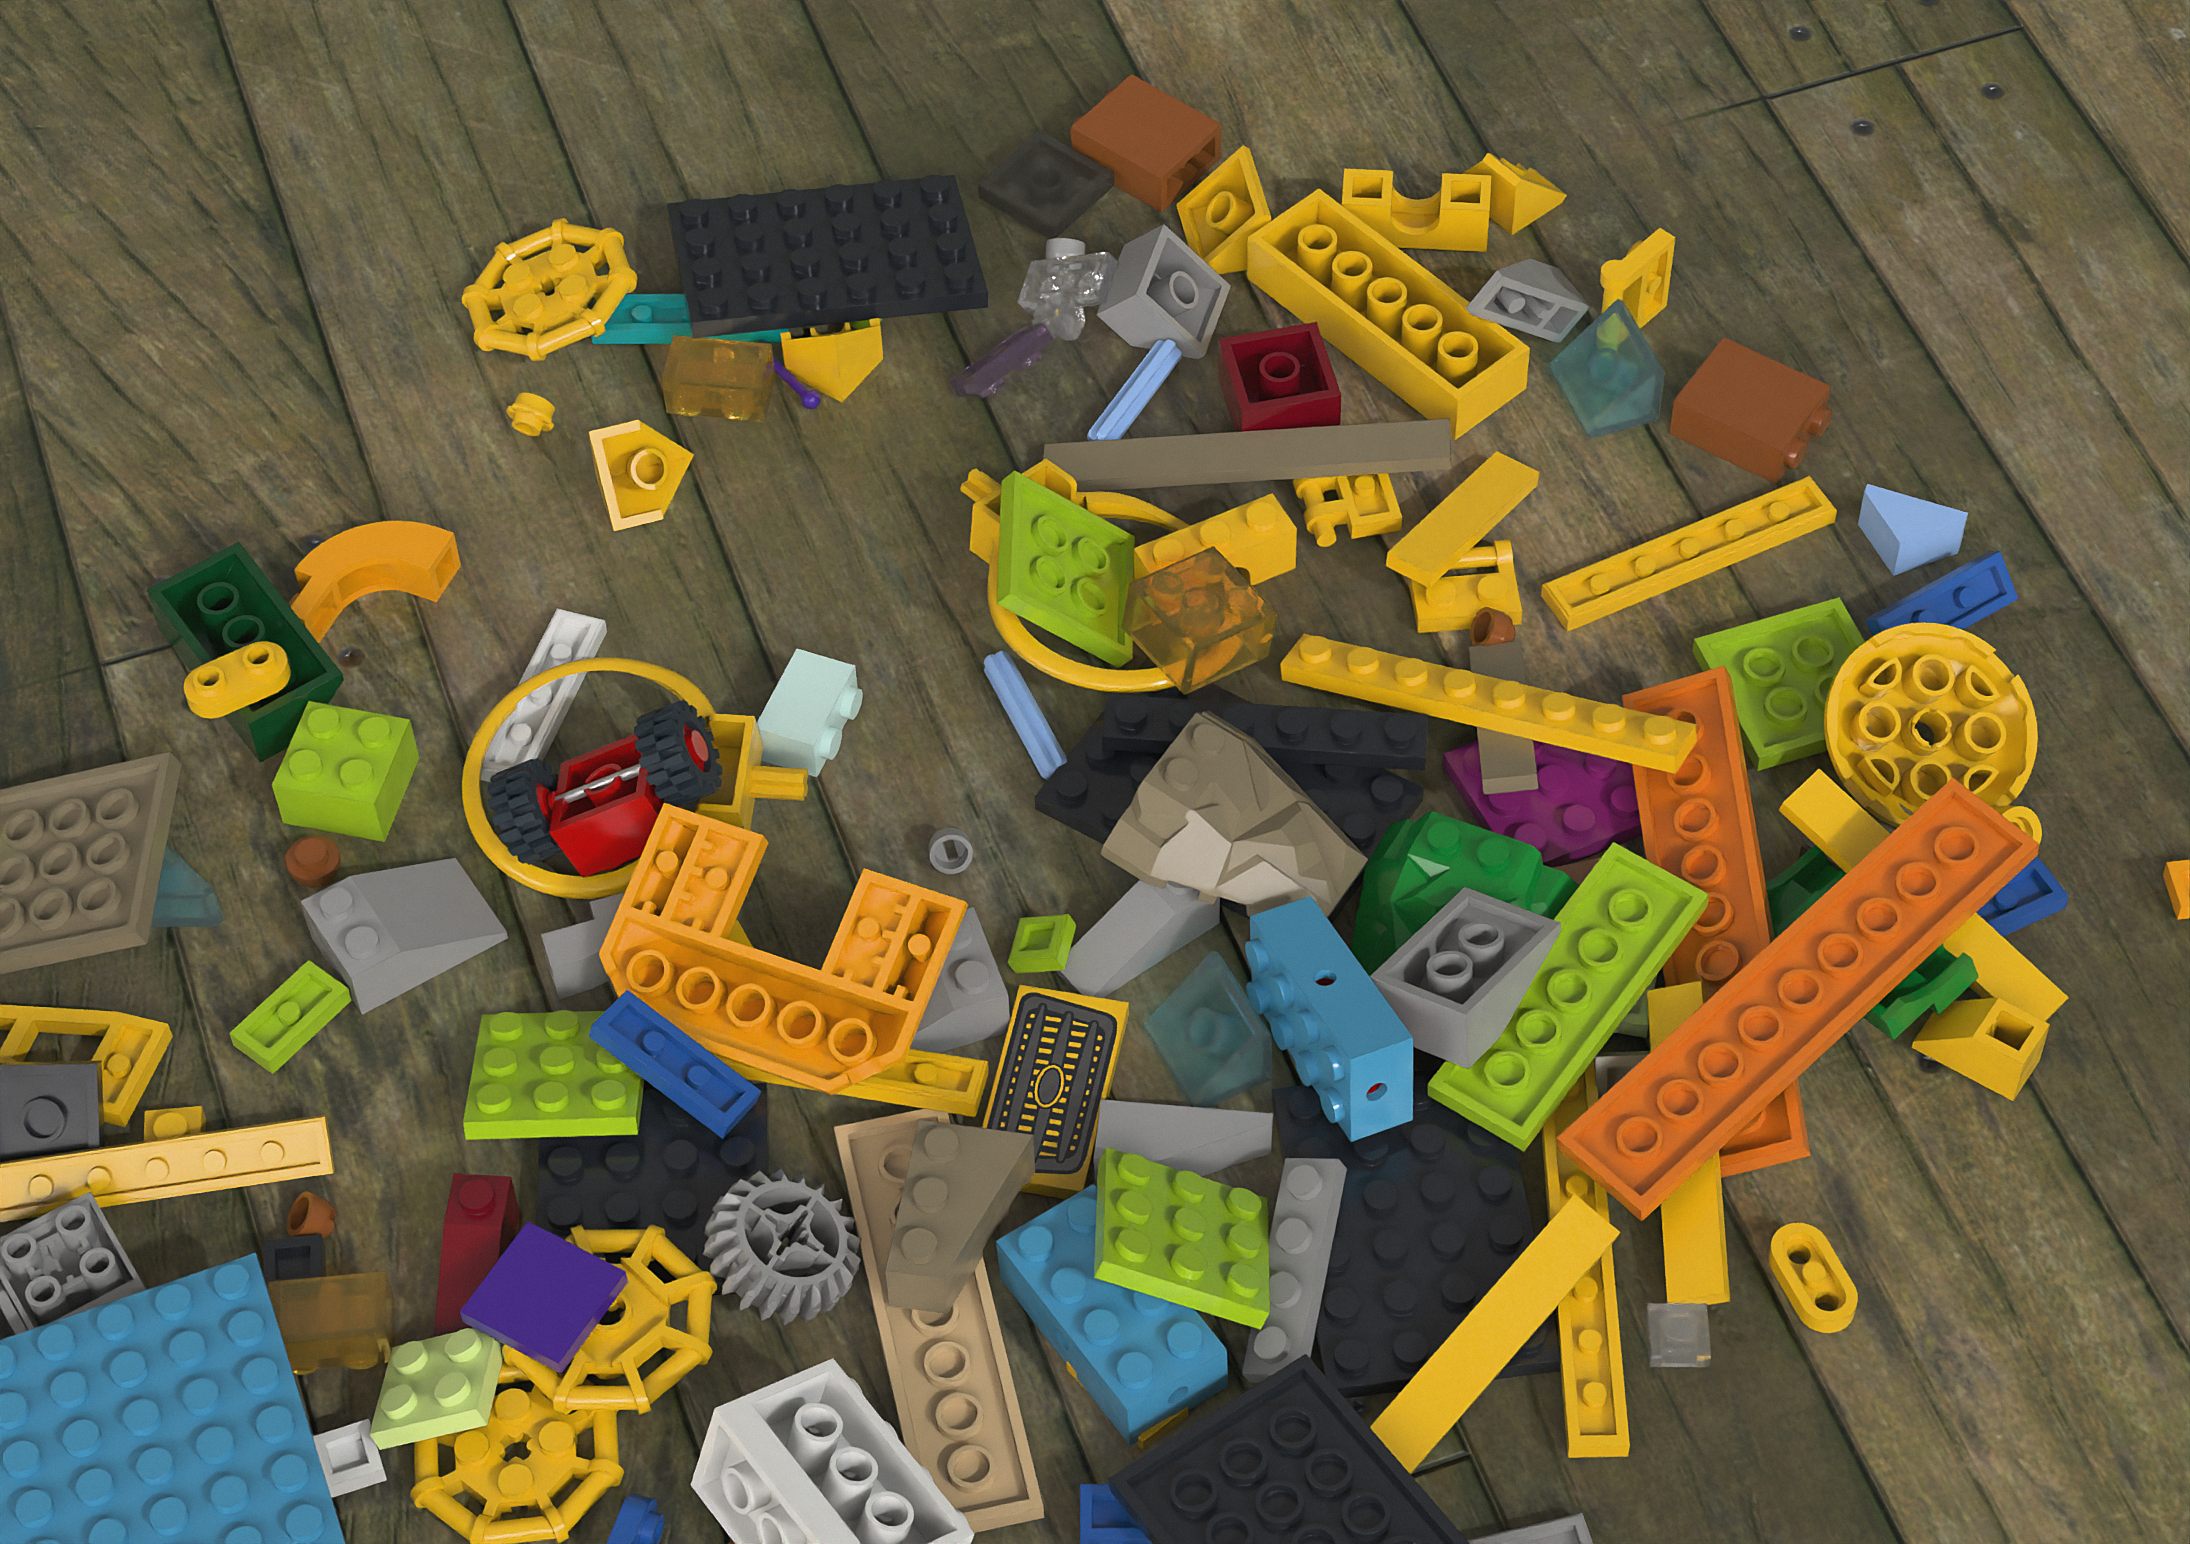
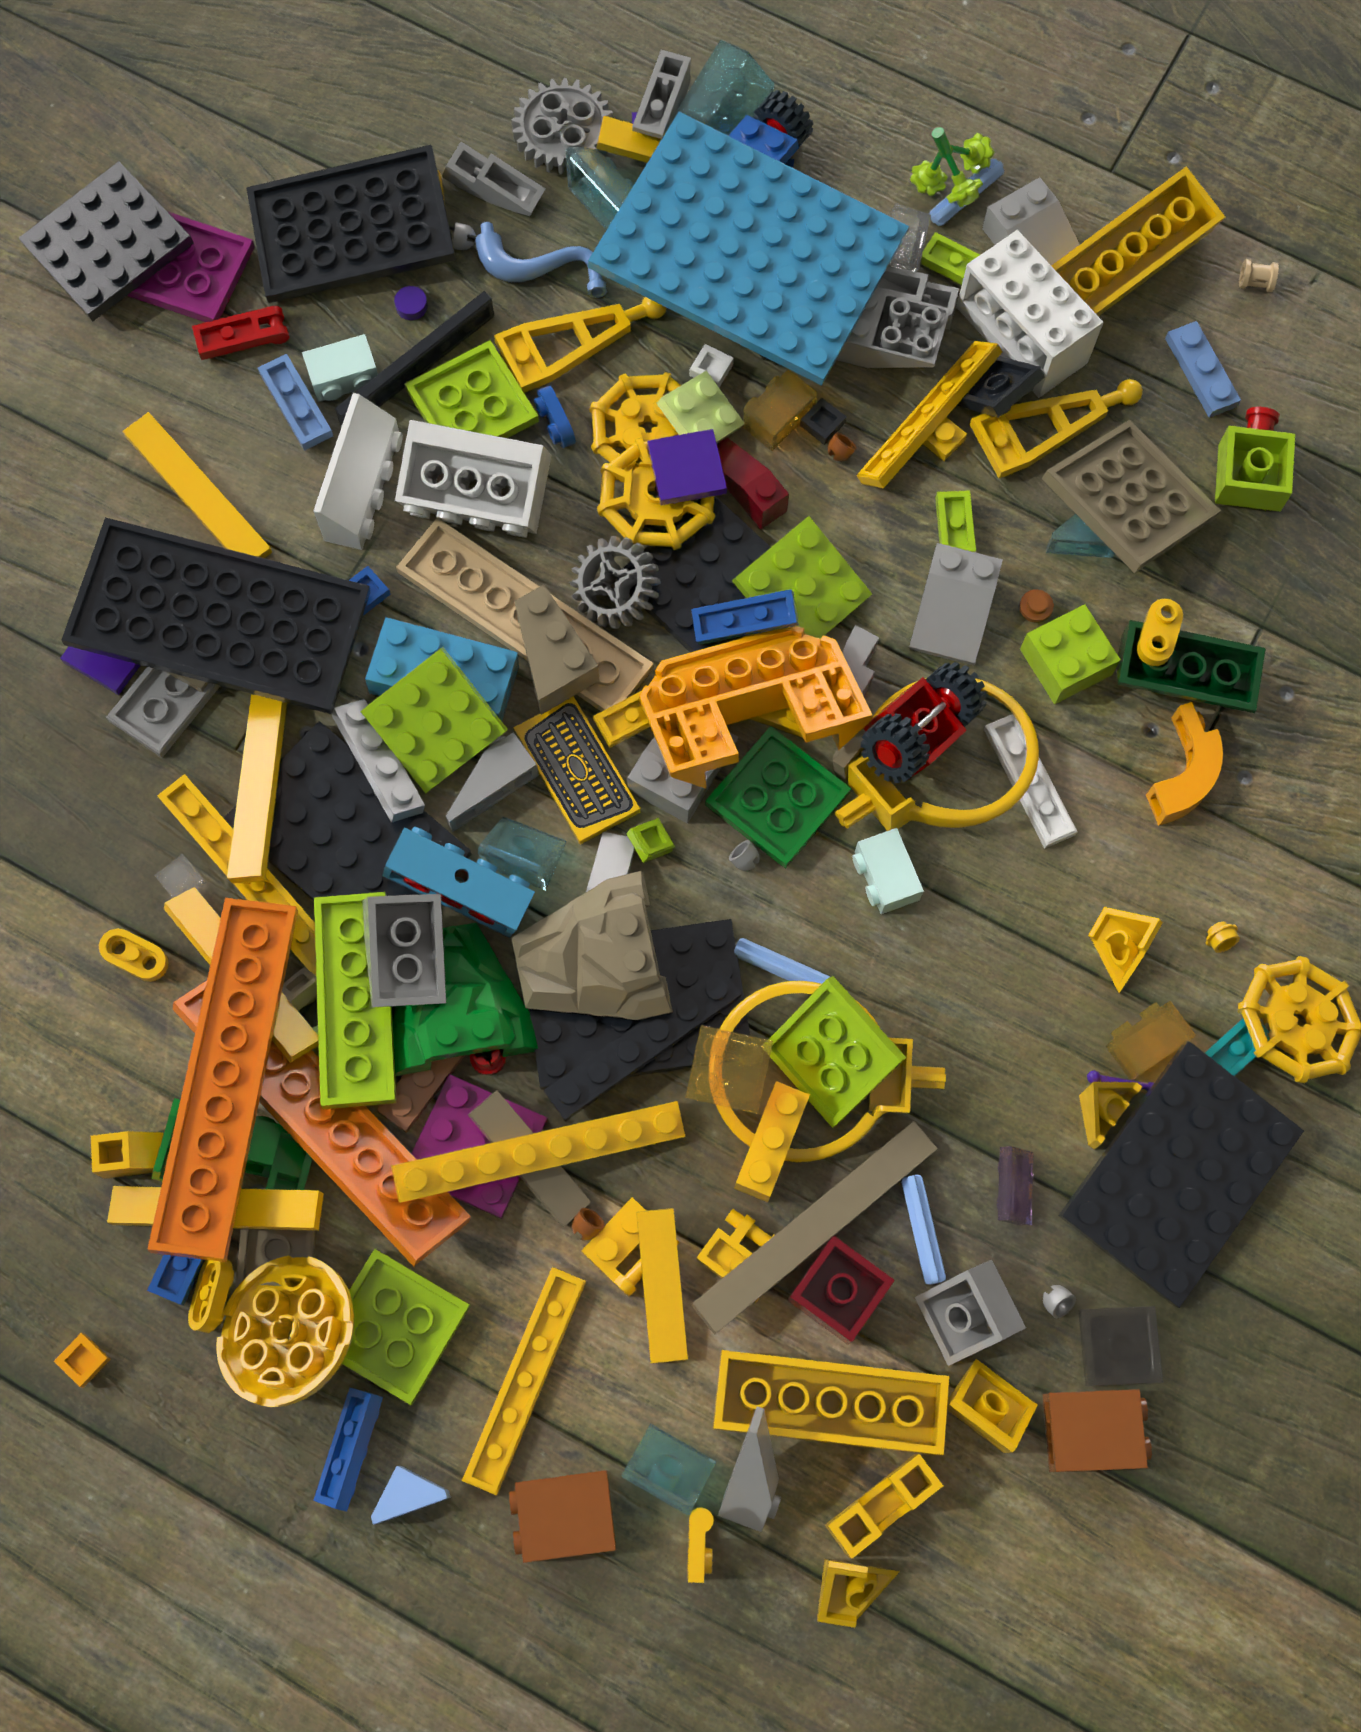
camera: 135 degrees right, 20 degrees up
clear hinge [1017,252,1119,343] -> none
none -> green plate [705,726,851,869]

